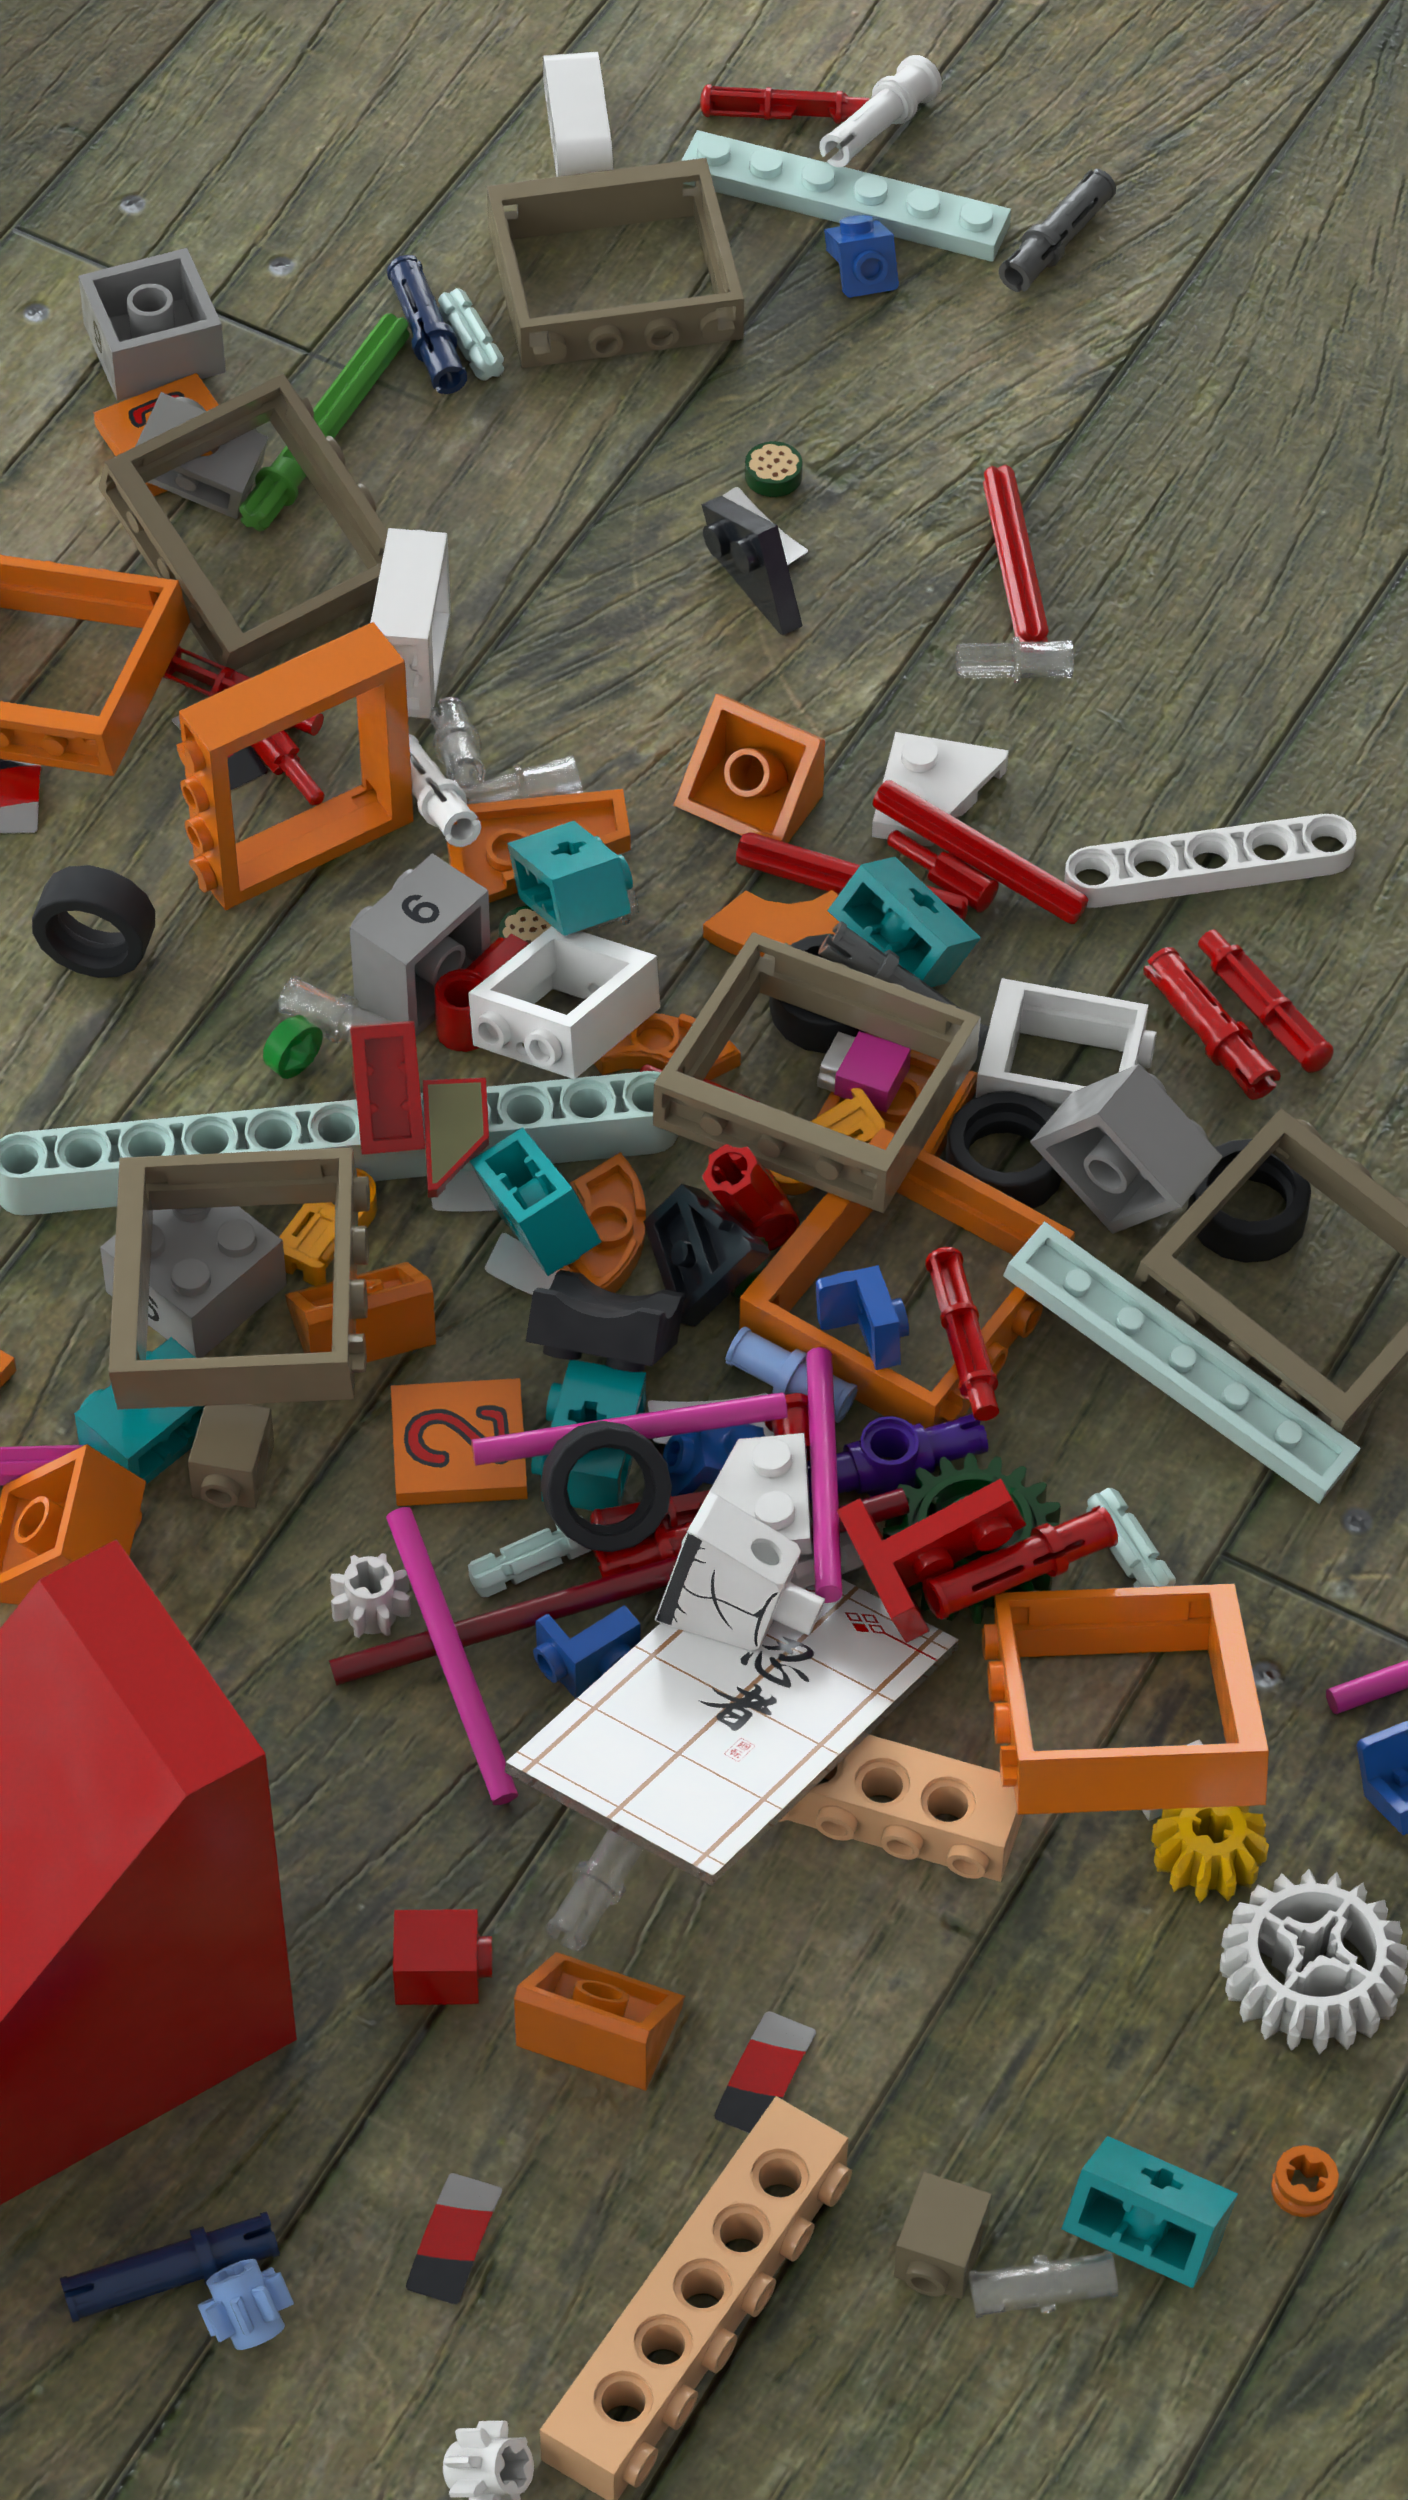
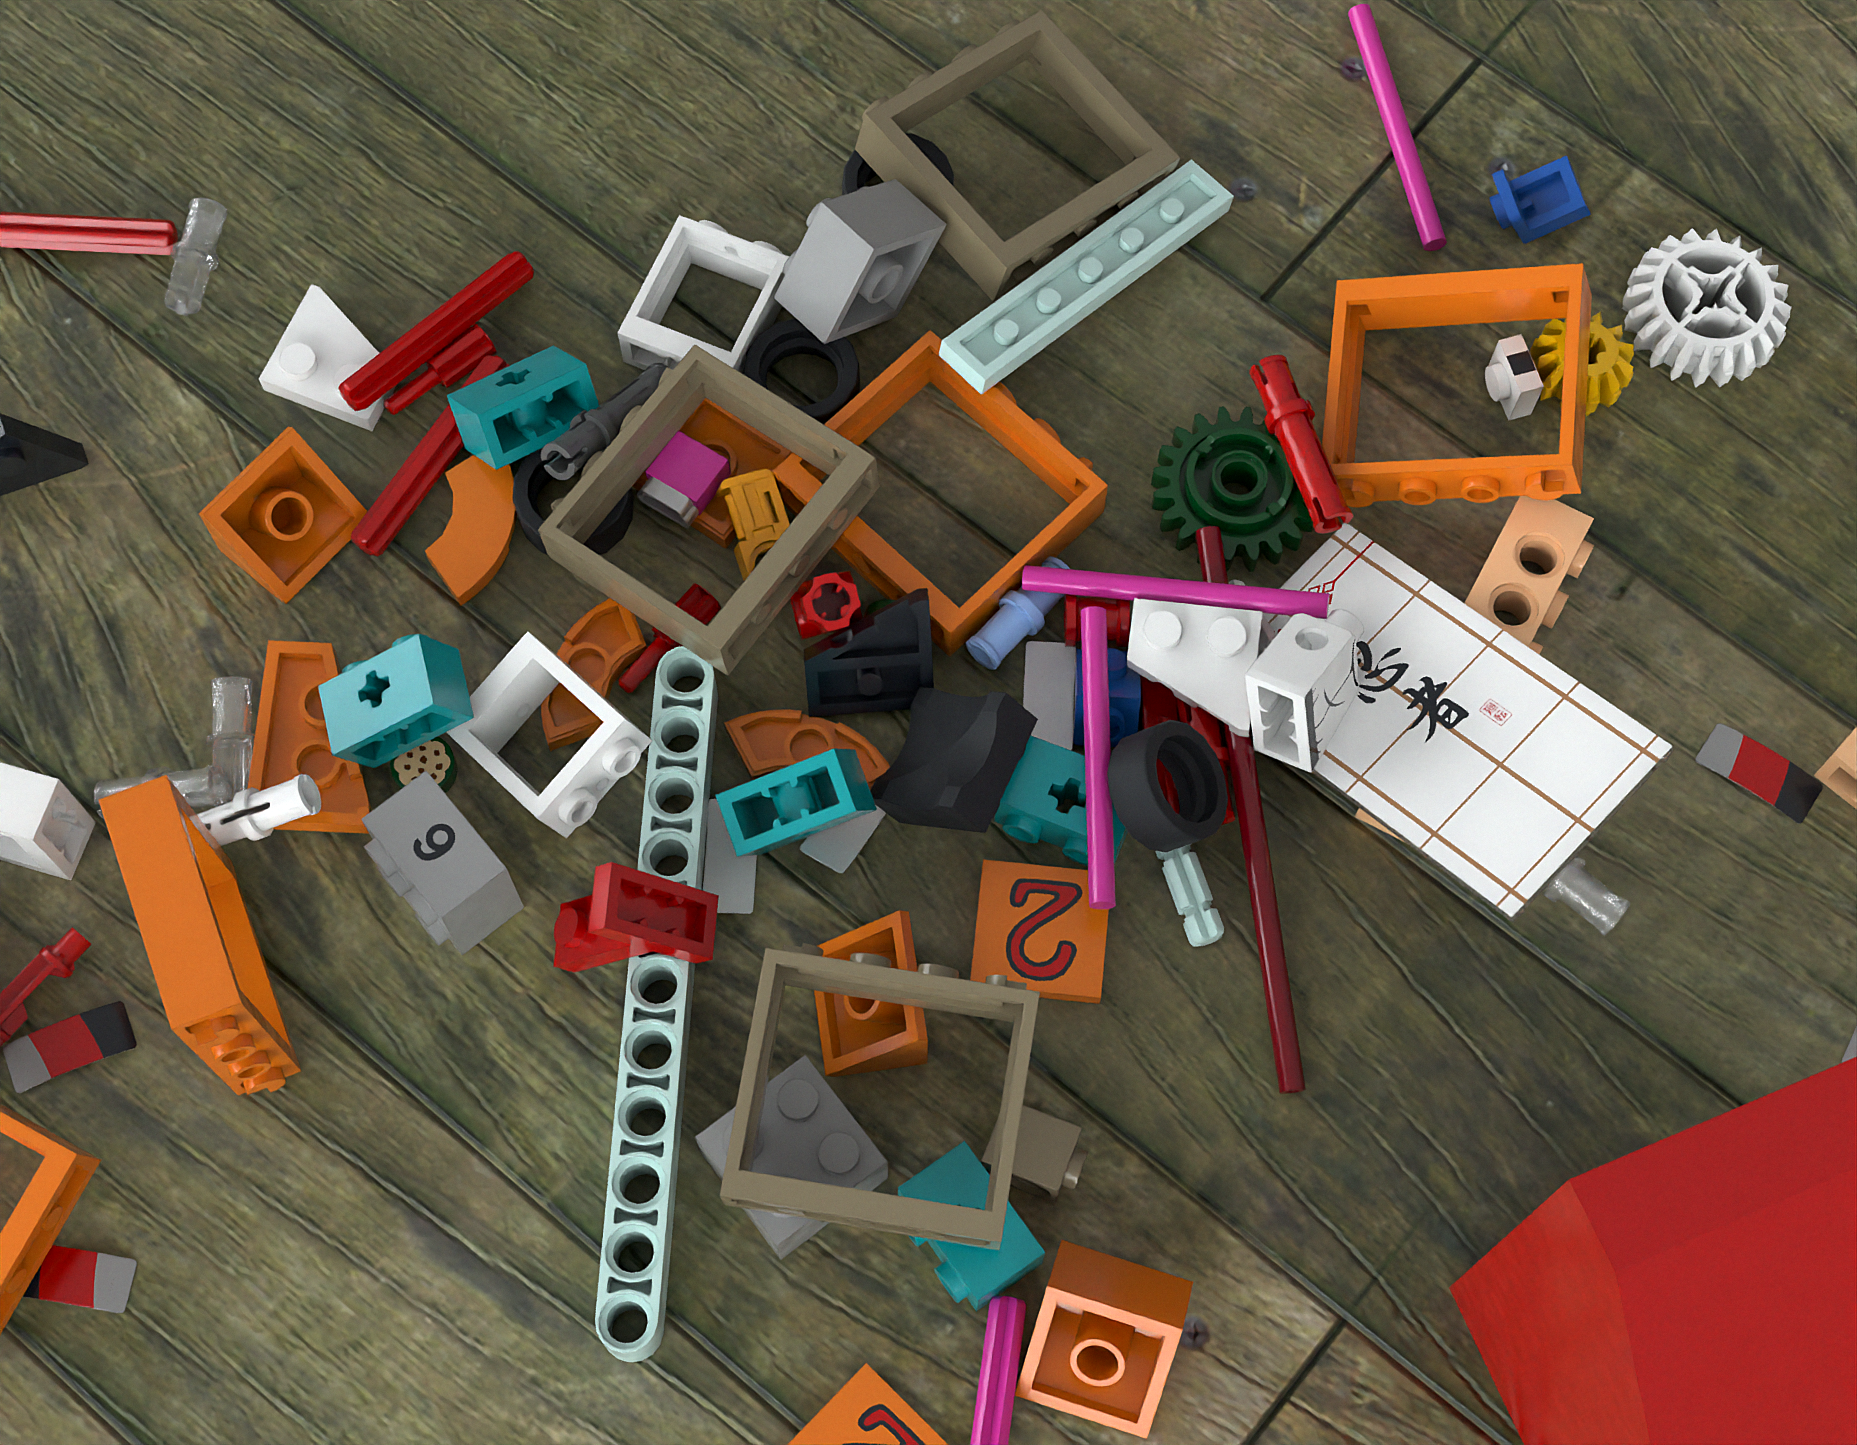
camera: 80 degrees left, 15 degrees up
black tyre [32,865,155,978] -> none
red axle [251,730,325,806] -> none
green tile [263,1015,323,1079] -> none
clear pin [277,976,393,1044] -> none
light orange piece [279,1168,377,1286] -> none
white gear [330,1553,411,1638] -> none
dark pink axle [386,1507,518,1805] -> none
red brick [393,1909,493,2005] -> none
olive tile [423,1078,489,1198] -> none
red piece [435,934,529,1052] -> none
orange slope [514,1952,685,2091] -> none
blue bracket [533,1605,641,1699] -> none
dark purple pin [807,1413,988,1503] -> none
blue bracket [816,1265,909,1370] -> none
red bracket [836,1479,1026,1643] -> none
red piece [925,1247,999,1421] -> none
white beam [1064,814,1356,908] -> none
light aqua axle [1086,1488,1176,1587] -> none
red pin [1143,947,1281,1100] -> none
red piece [1198,929,1334,1073] -> none

